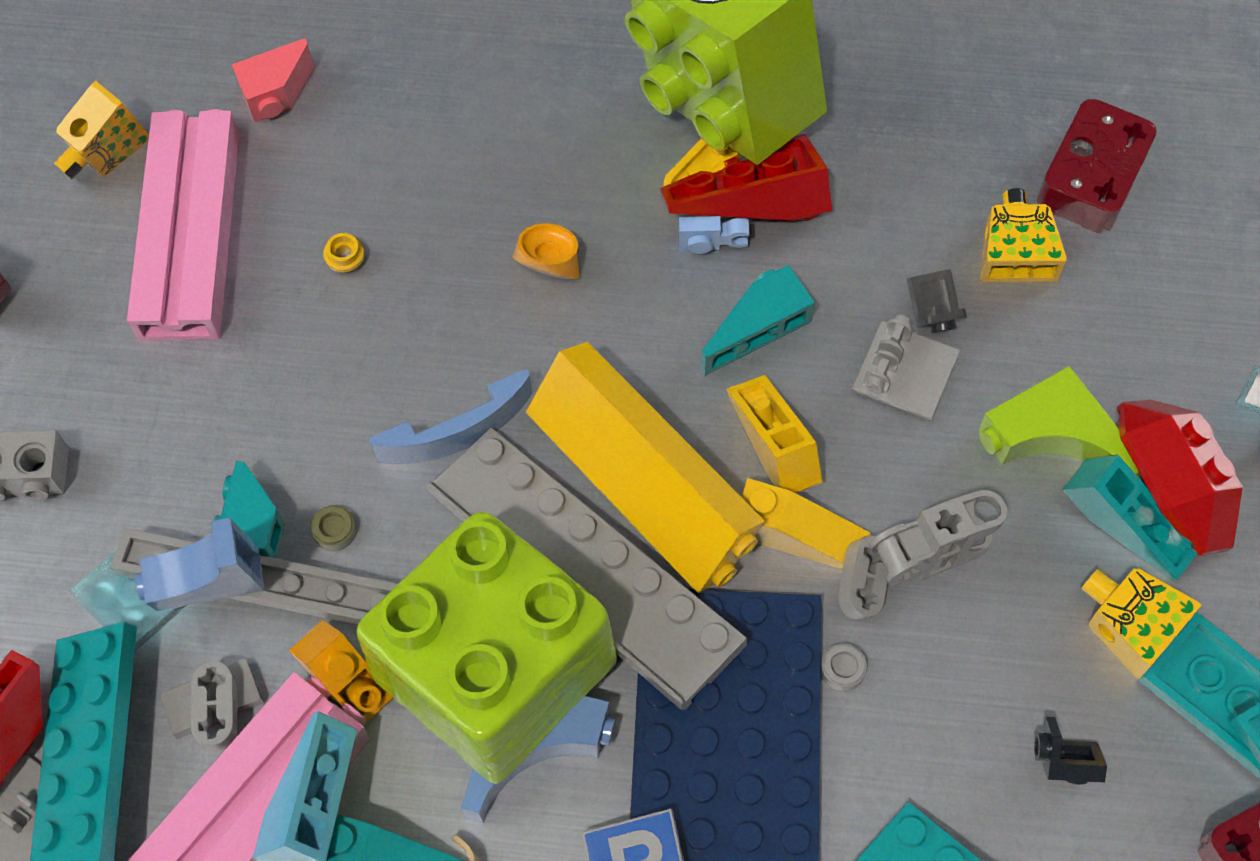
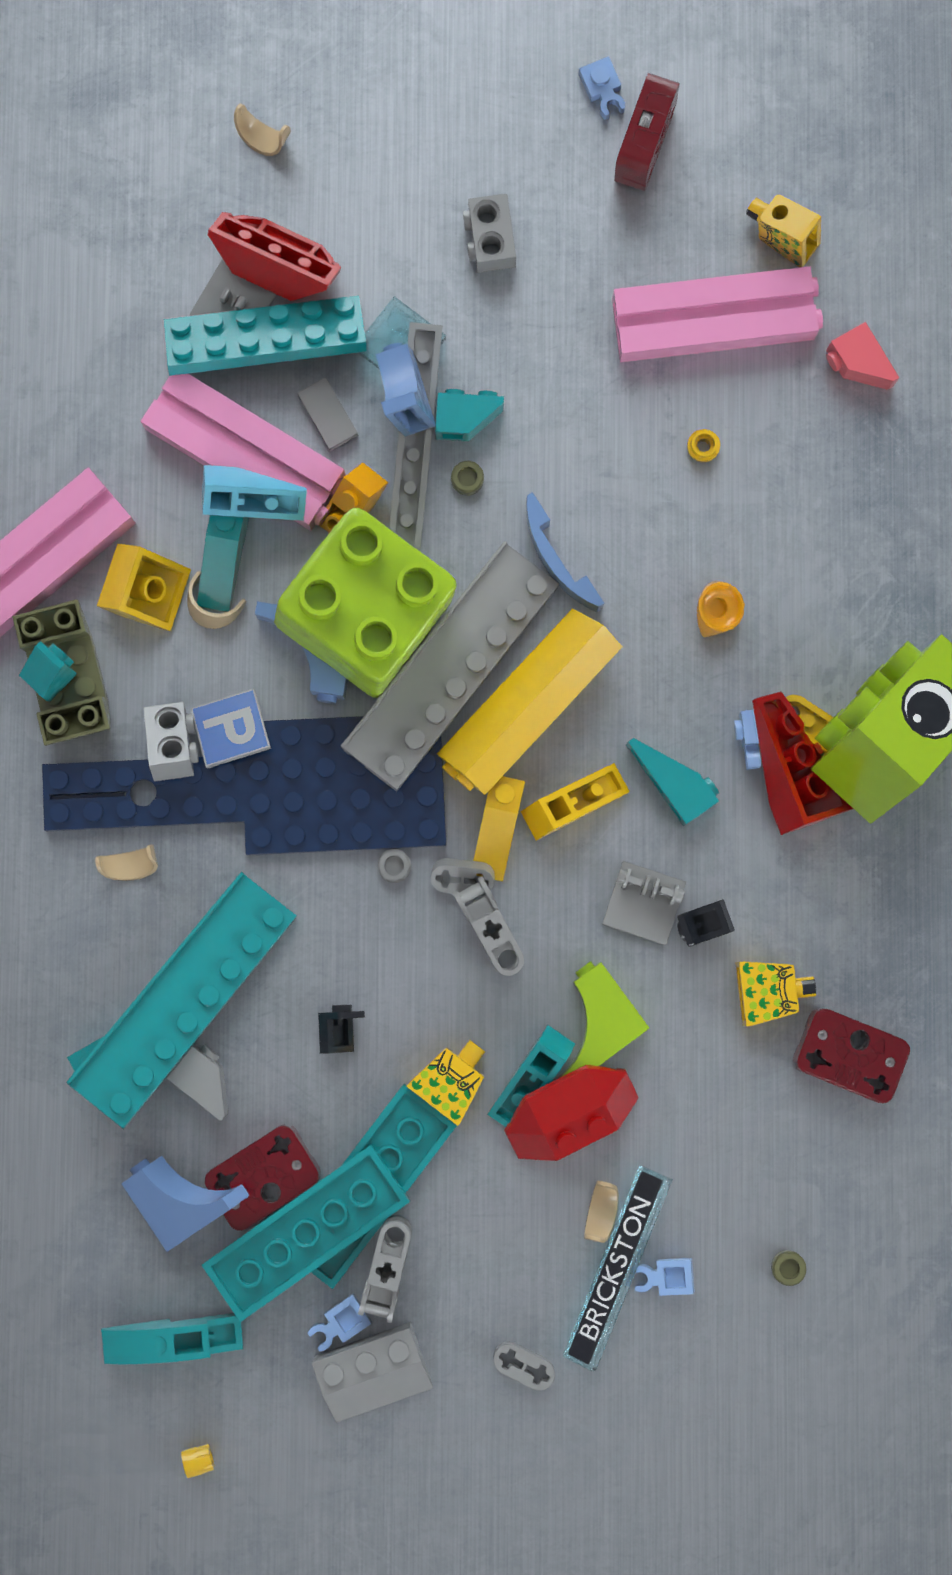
camera: 85 degrees right, 20 degrees up
light grey beam [190,661,238,752] -> none

